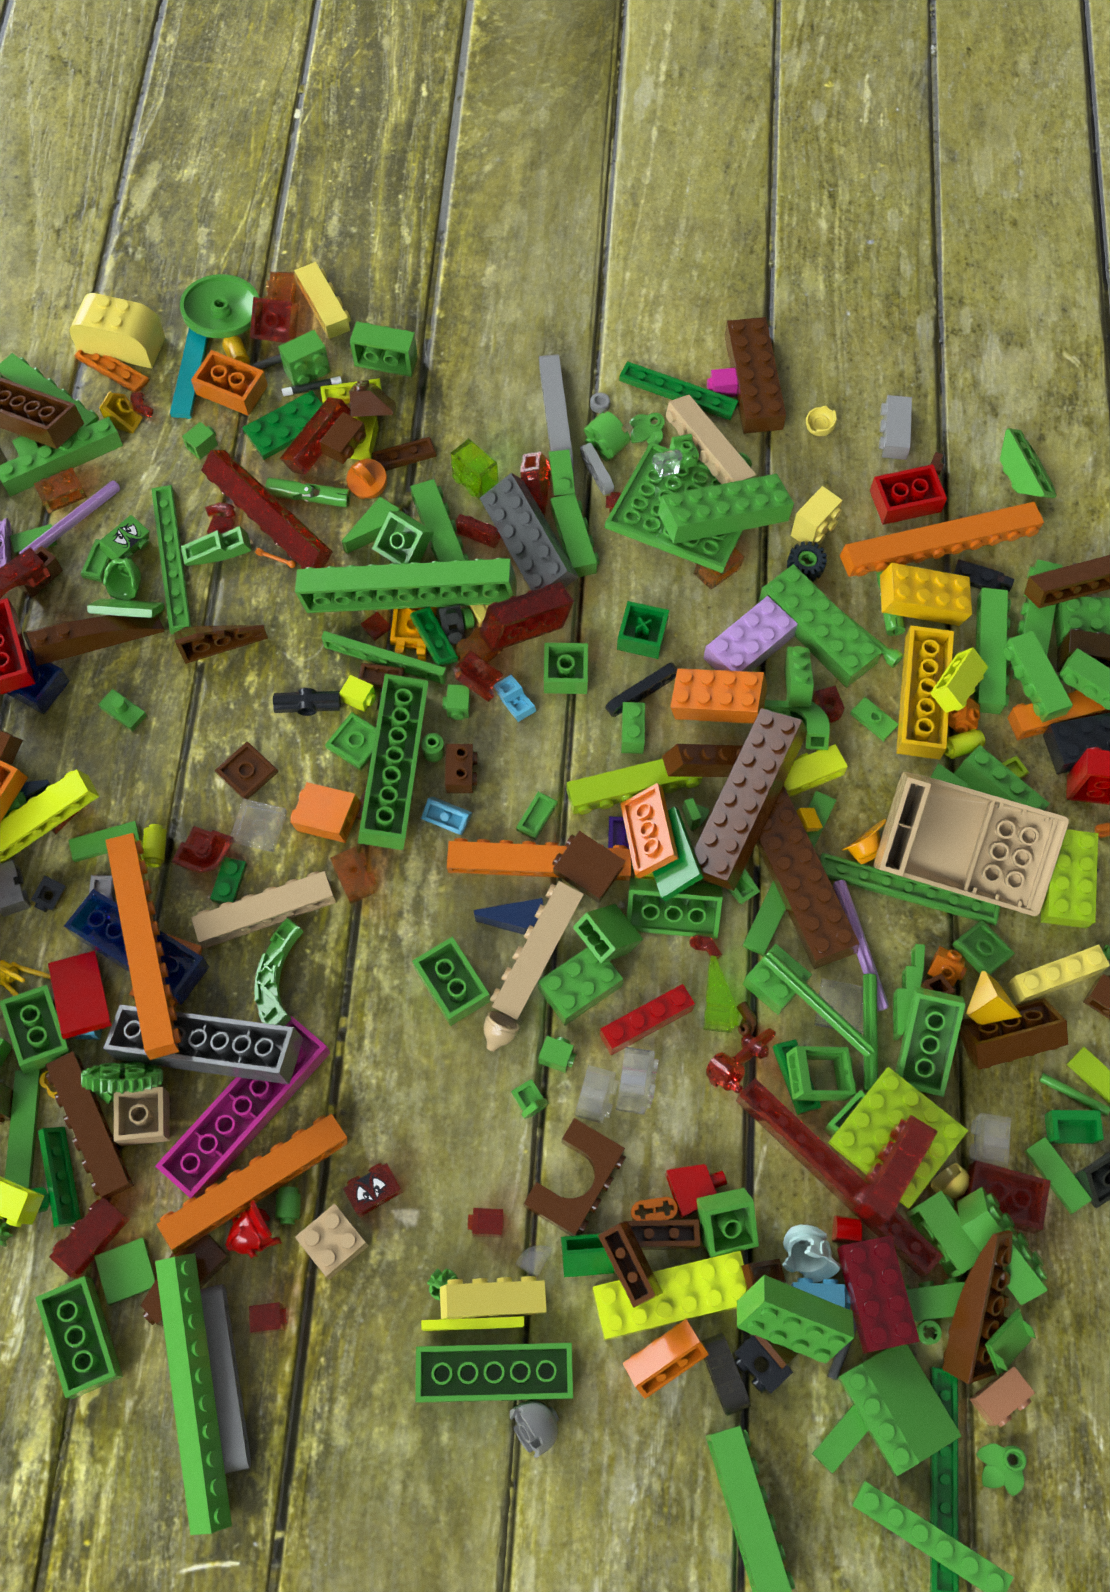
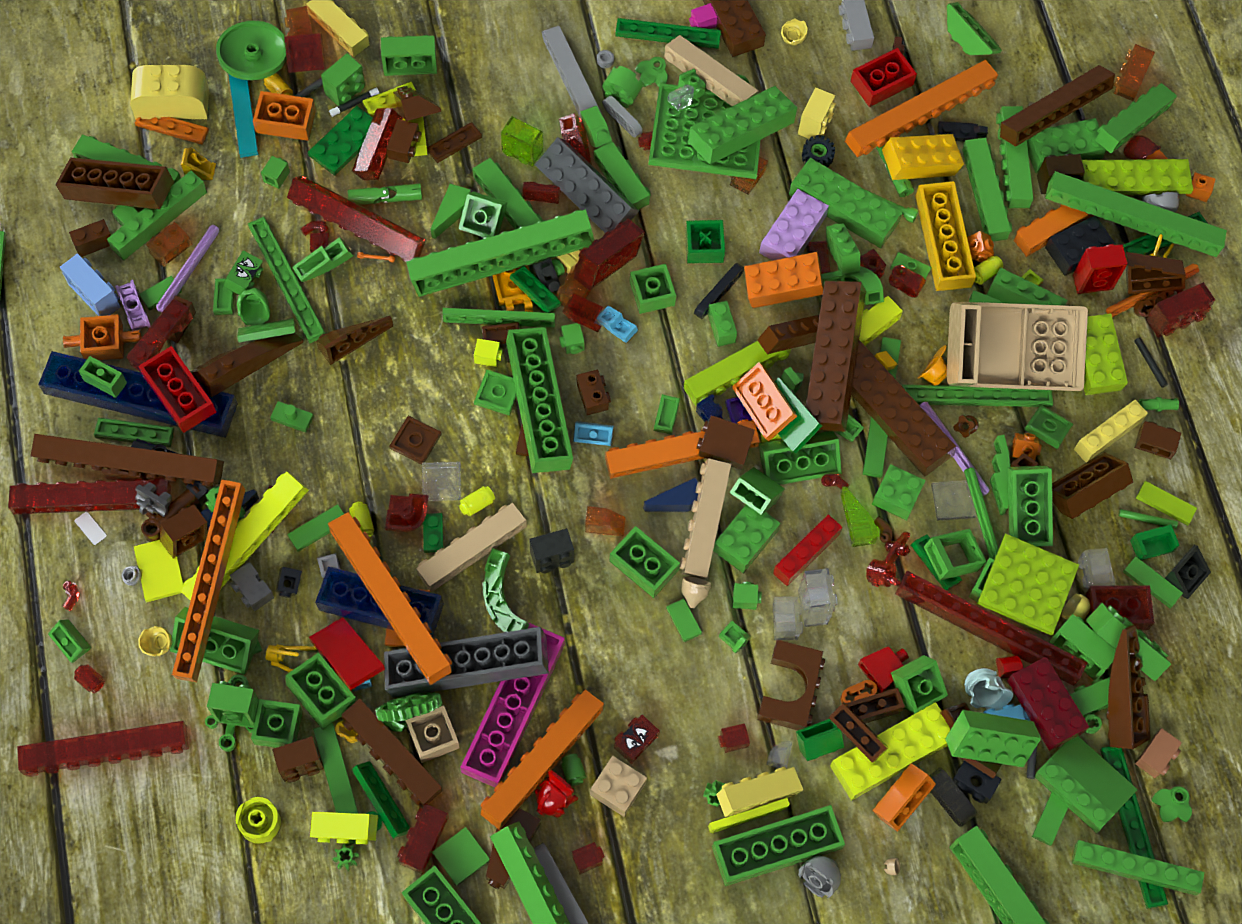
camera: 20 degrees left, 0 degrees up
clear red arm [130,391,153,418] -> none
black piece [273,688,341,716] -> none
orange brick [290,782,361,843] -> none
clear orange brick [330,847,377,904] -> none
orange tile [346,458,387,499] -> none
clear red tile [361,612,391,641] -> none
bright green brick [421,733,445,762] -> none
bright green axle [762,951,875,1057] -> none
clear red brick [852,1115,938,1227] -> none
neon yellow brick [930,647,988,713] -> none
yellow slope [966,971,1022,1025] -> none
bright green piece [985,1308,1036,1375] -> none
bright green brick [1004,631,1073,723] -> none
none -> neon yellow head [459,486,495,517]
none -> pearl dark grey brick [529,528,574,573]
none -> clear orange slope [585,506,625,536]
none -> bright green tile [666,599,702,642]
none -> clear blue brick [696,394,723,423]
none -> clear red tile [808,241,831,274]
none -> tan hinge [884,858,900,875]
none -> clear red piece [888,265,926,298]
none -> reddish brown brick [953,415,978,438]

